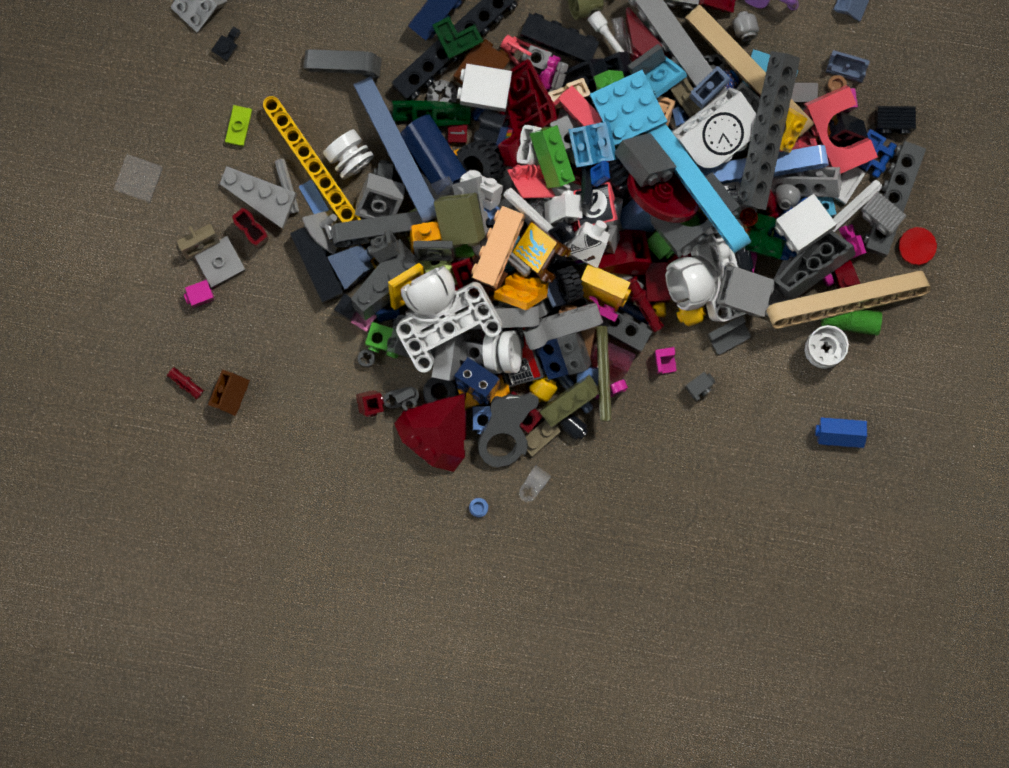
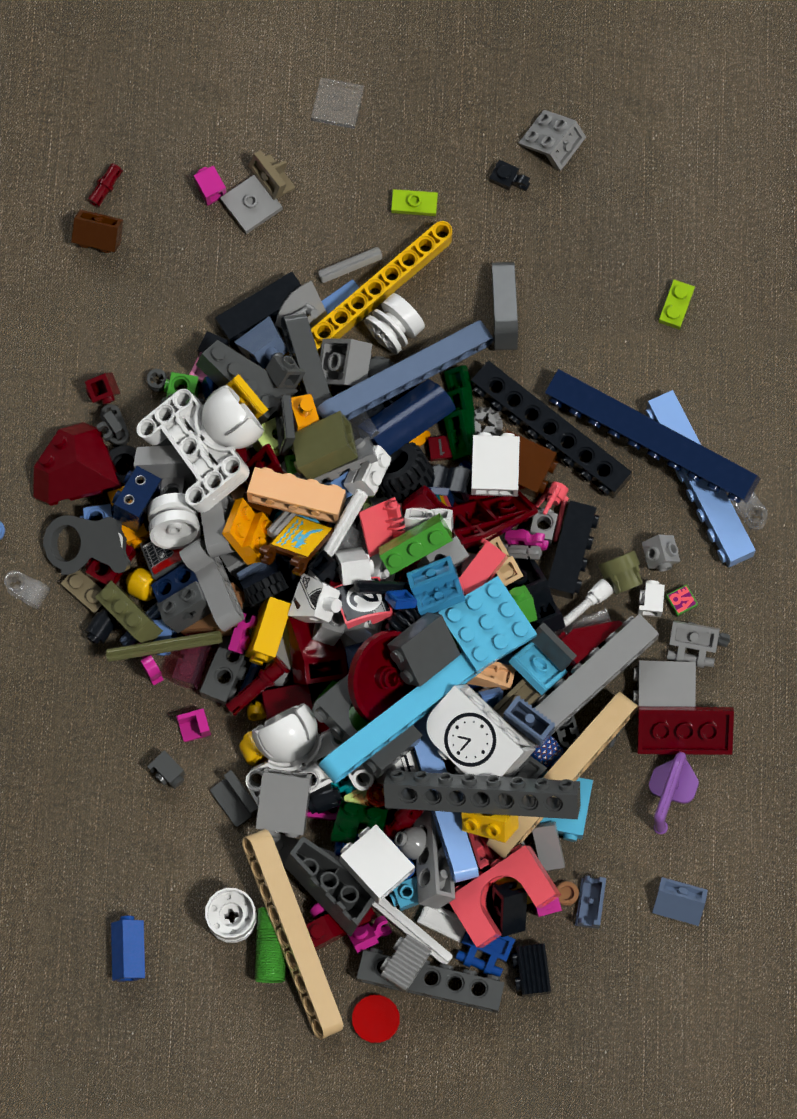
camera: 90 degrees right, 10 degrees down
light grey wing [220,166,297,229] -> none
dark red brick [232,208,269,248] -> none
dark green plate [432,17,483,60] -> none
light grey head [732,11,759,41] -> none

